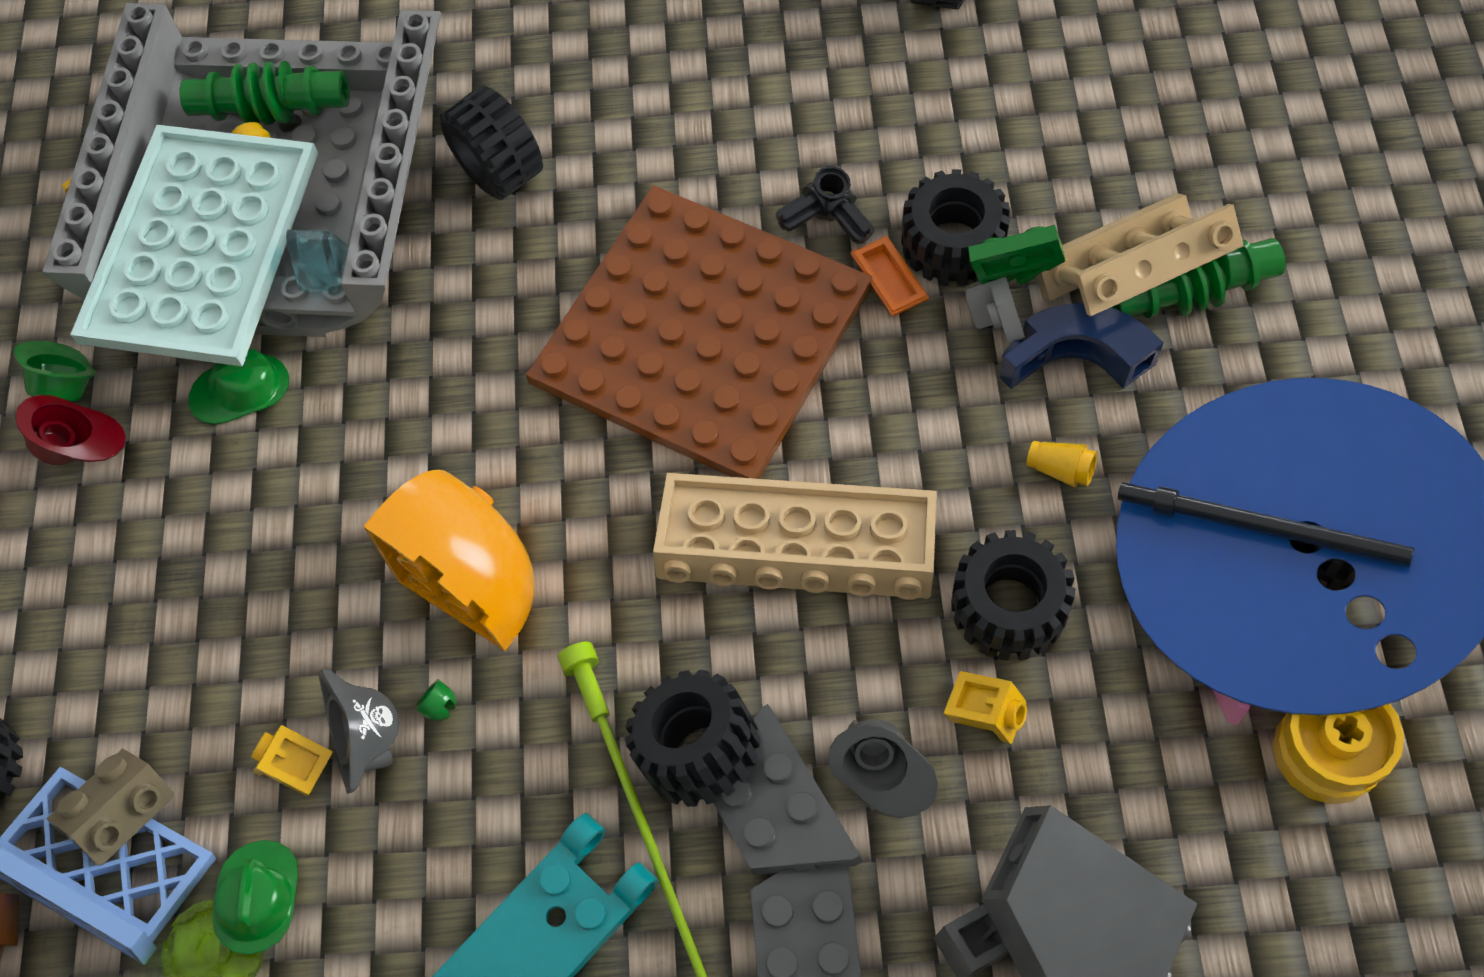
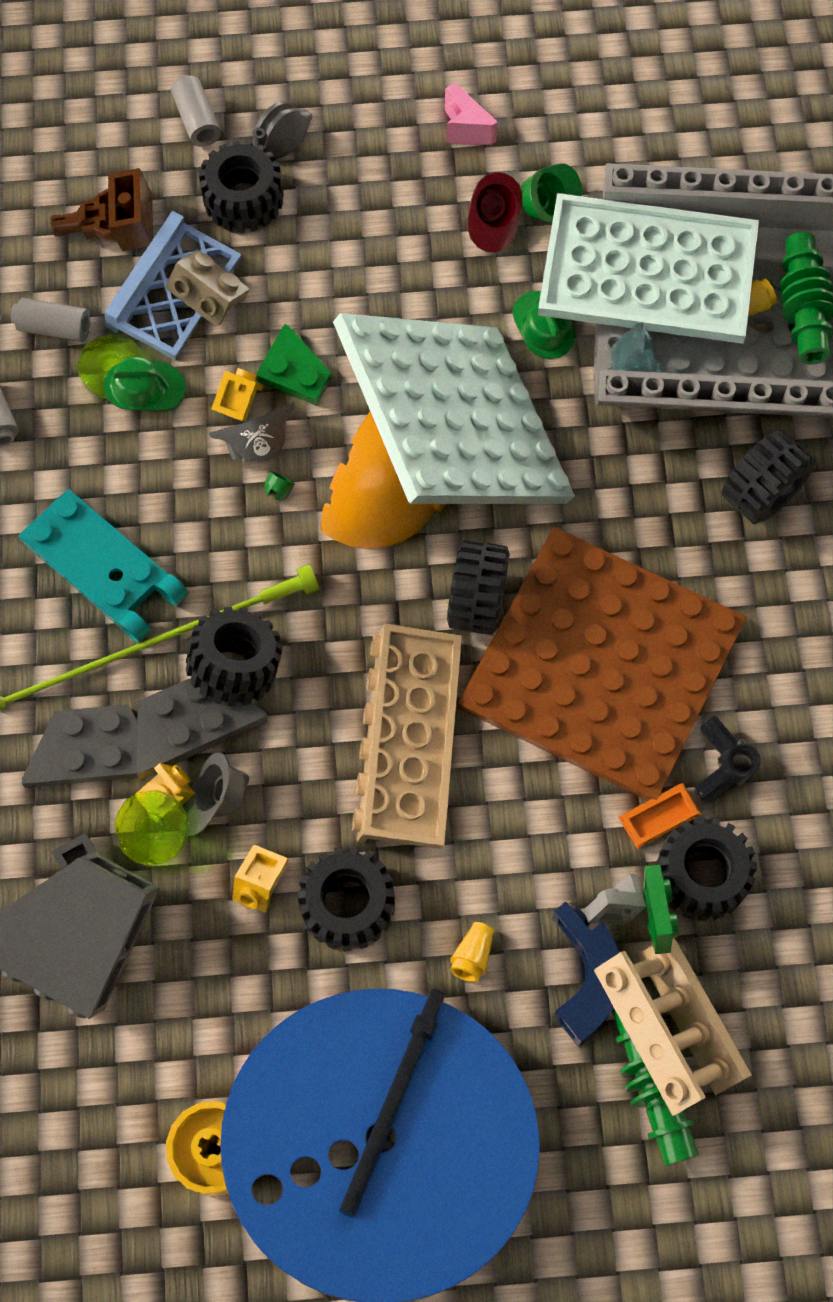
camera: 85 degrees right, 5 degrees up
none -> clear neon green tile [114,790,190,866]
none -> yellow bracket [135,763,195,823]
none -> green wing [255,324,332,406]
none -> light aqua plate [333,313,575,504]
none -> black tyre [447,539,510,635]

